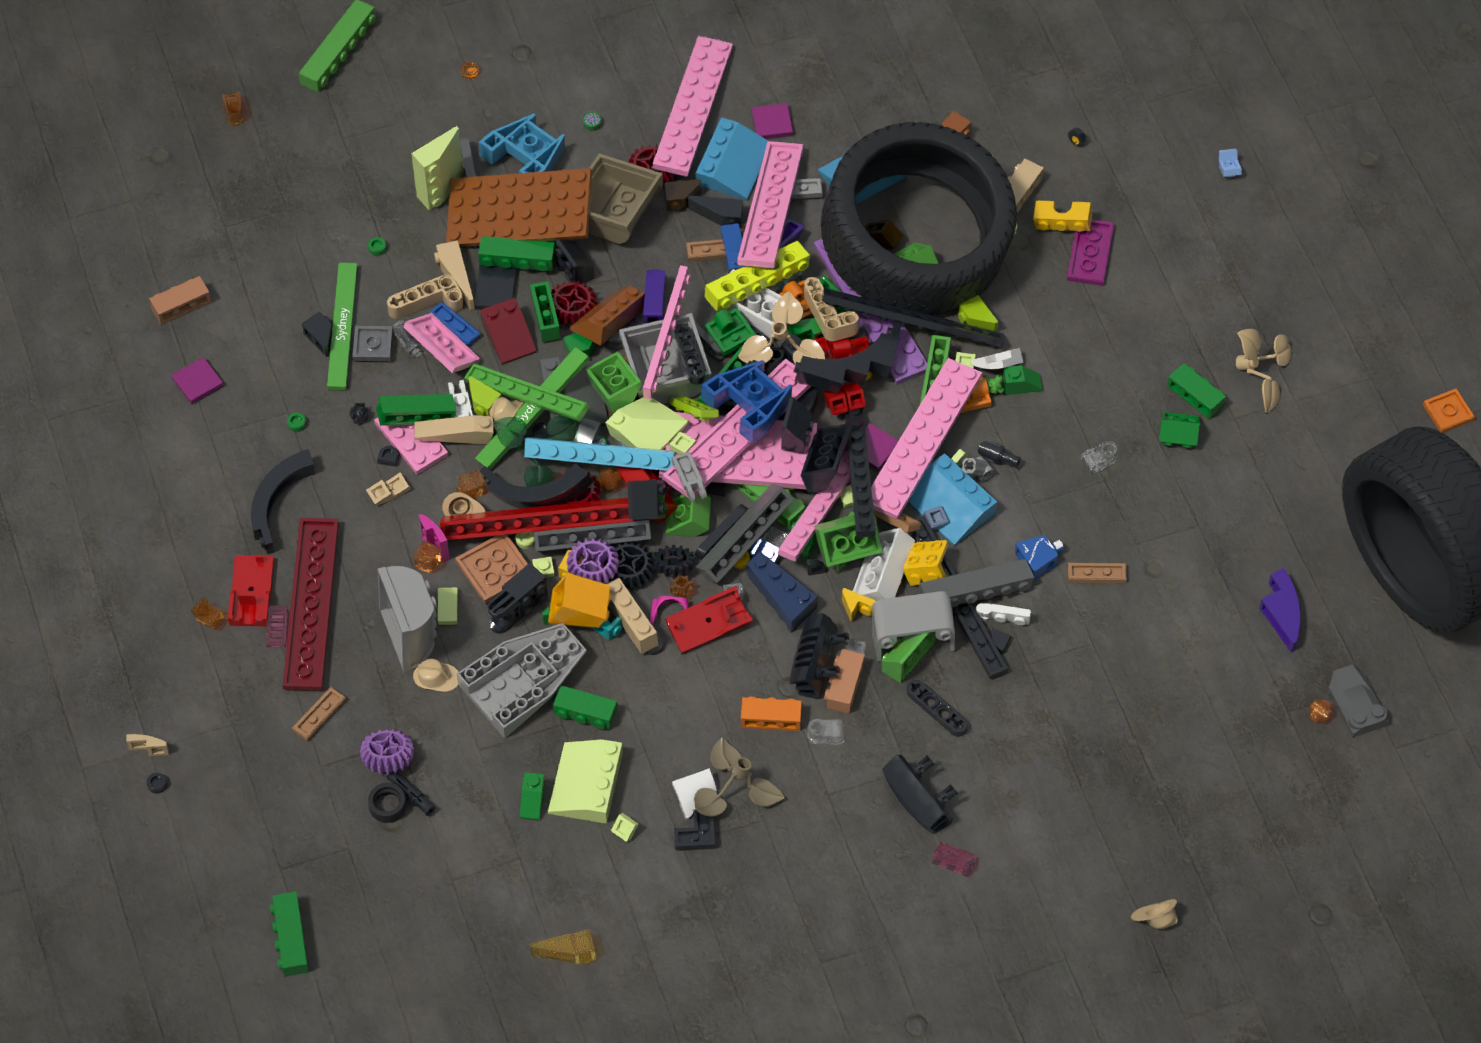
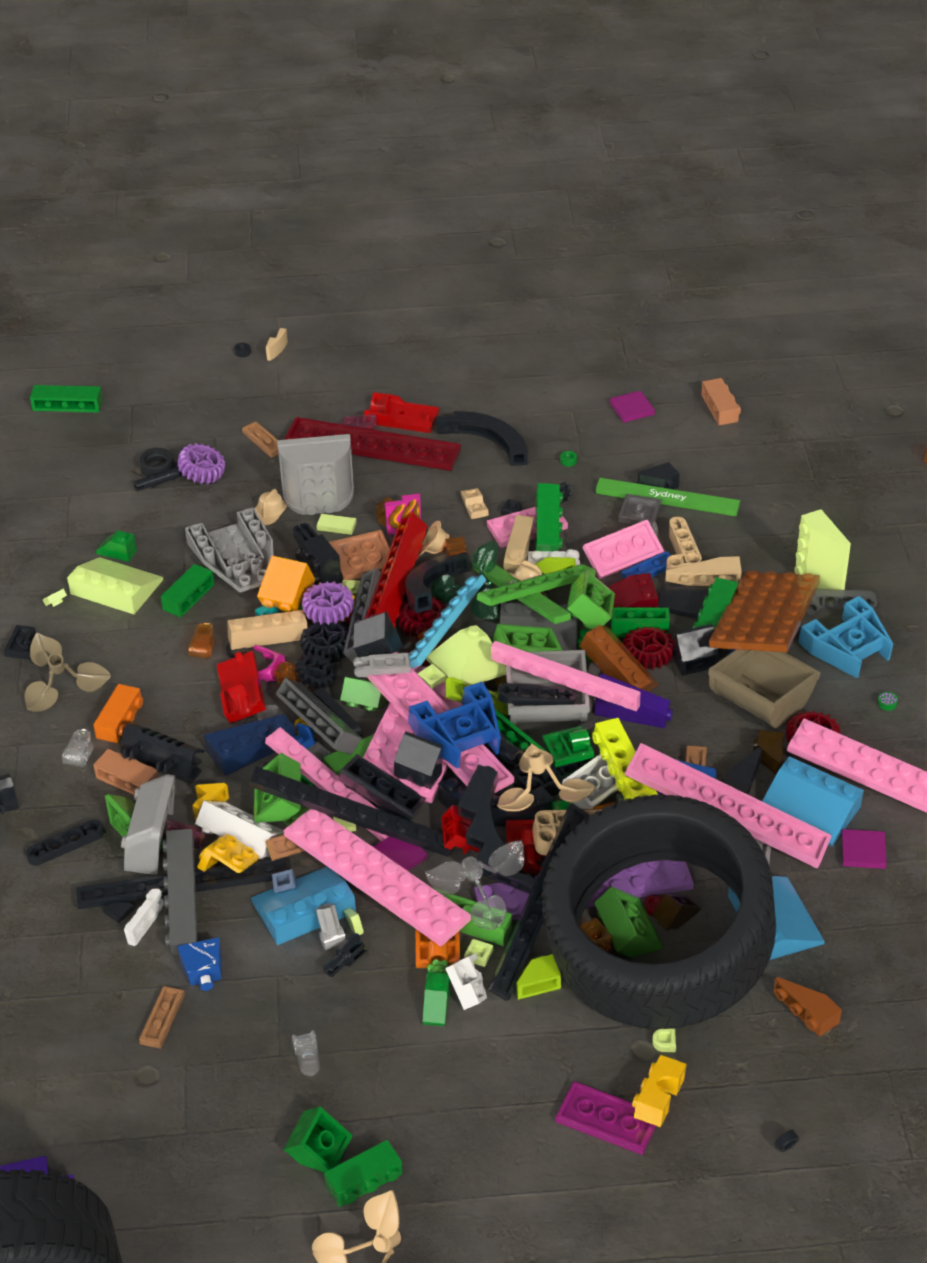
camera: 105 degrees right, 15 degrees down
clear orange bracket [191,597,226,629] -> none
green tile [368,237,387,256] -> none
white slope [672,769,717,821] -> none
tan brick [1008,158,1044,213] -> none
none -> clear orange piece [188,623,215,659]
none -> clear plant [425,841,524,930]
none -> bright green brick [567,570,615,630]

